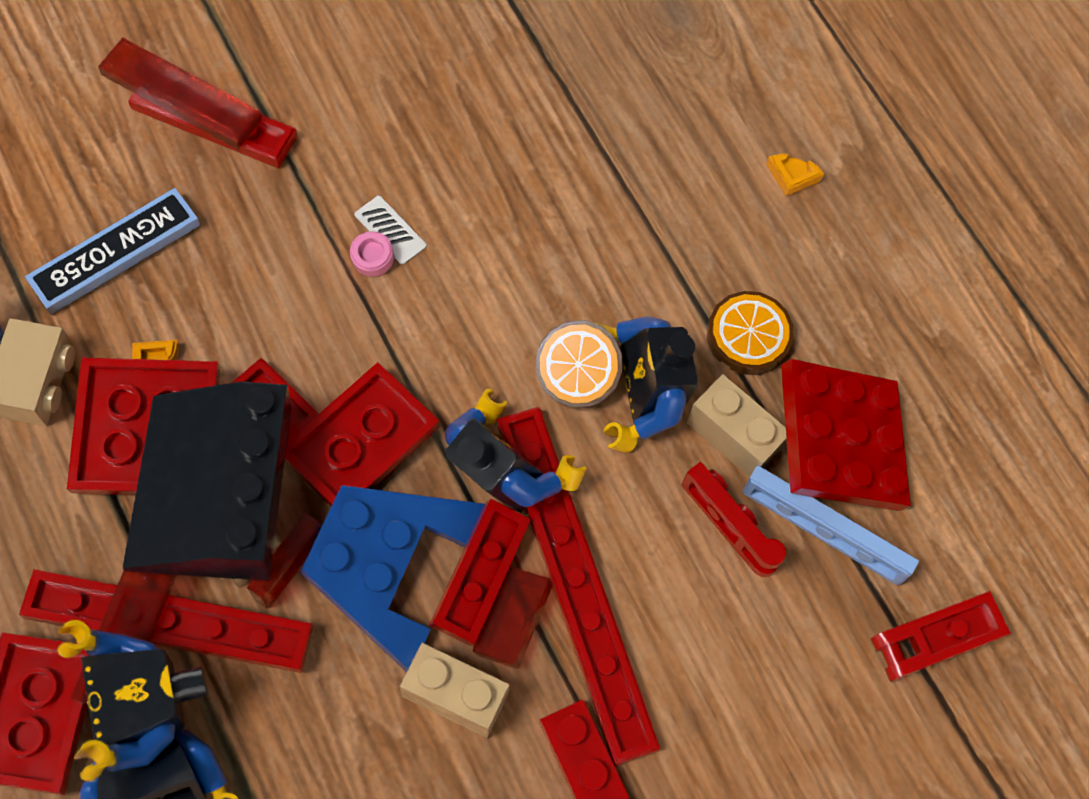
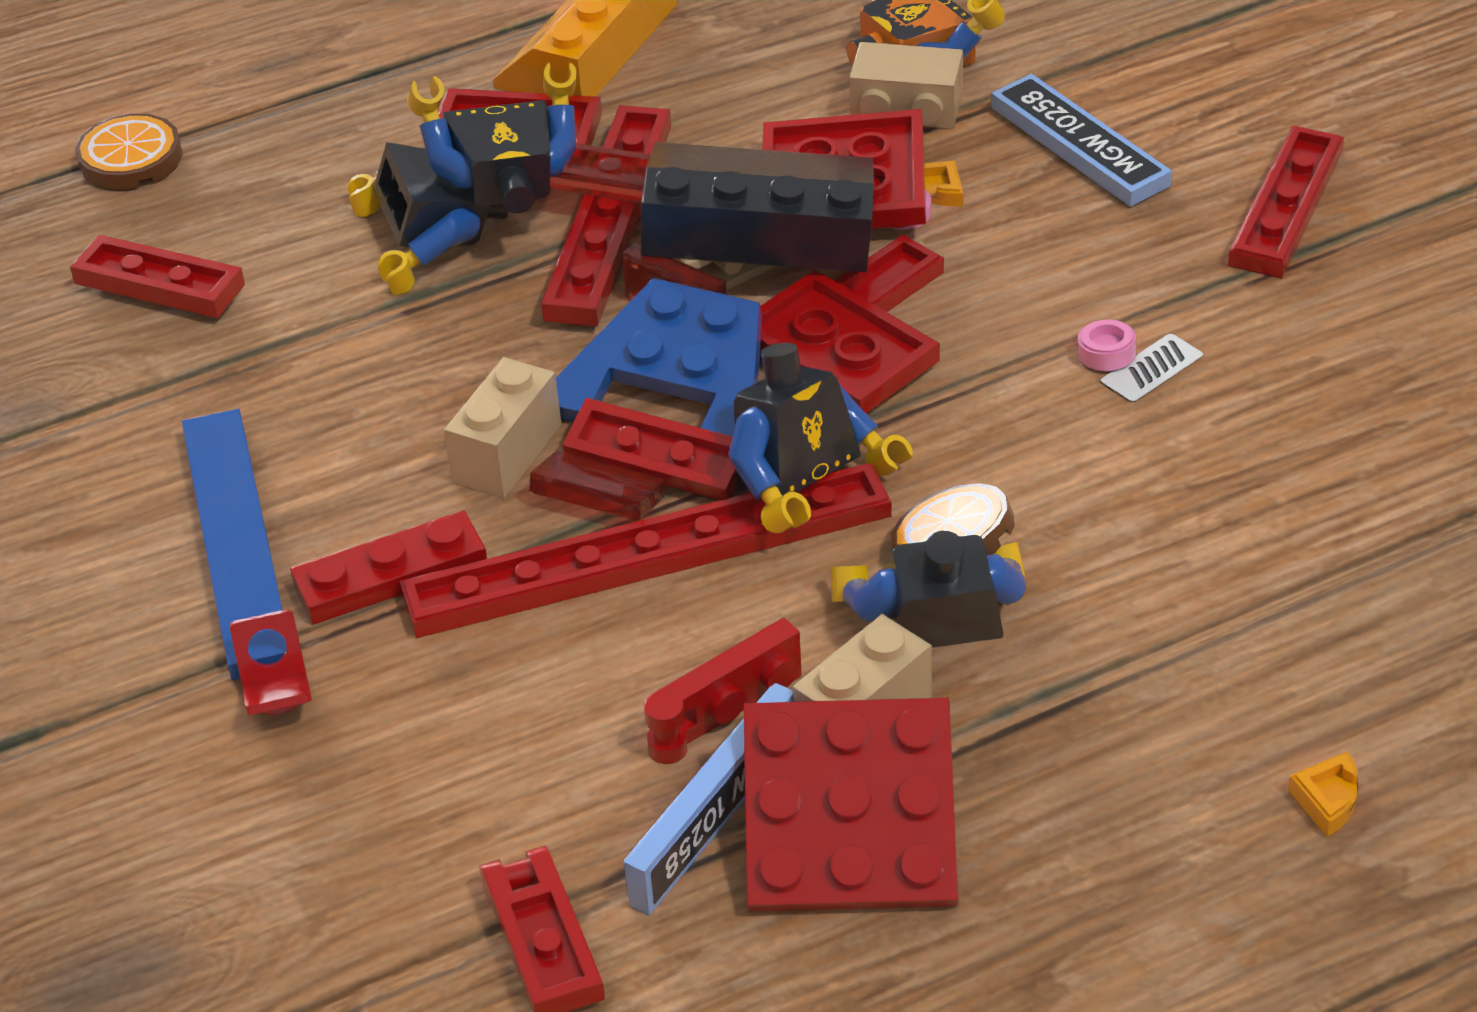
camera: 100 degrees right, 25 degrees down
clear red tile [98,37,262,150] -> none
tile [707,291,794,375] -> none

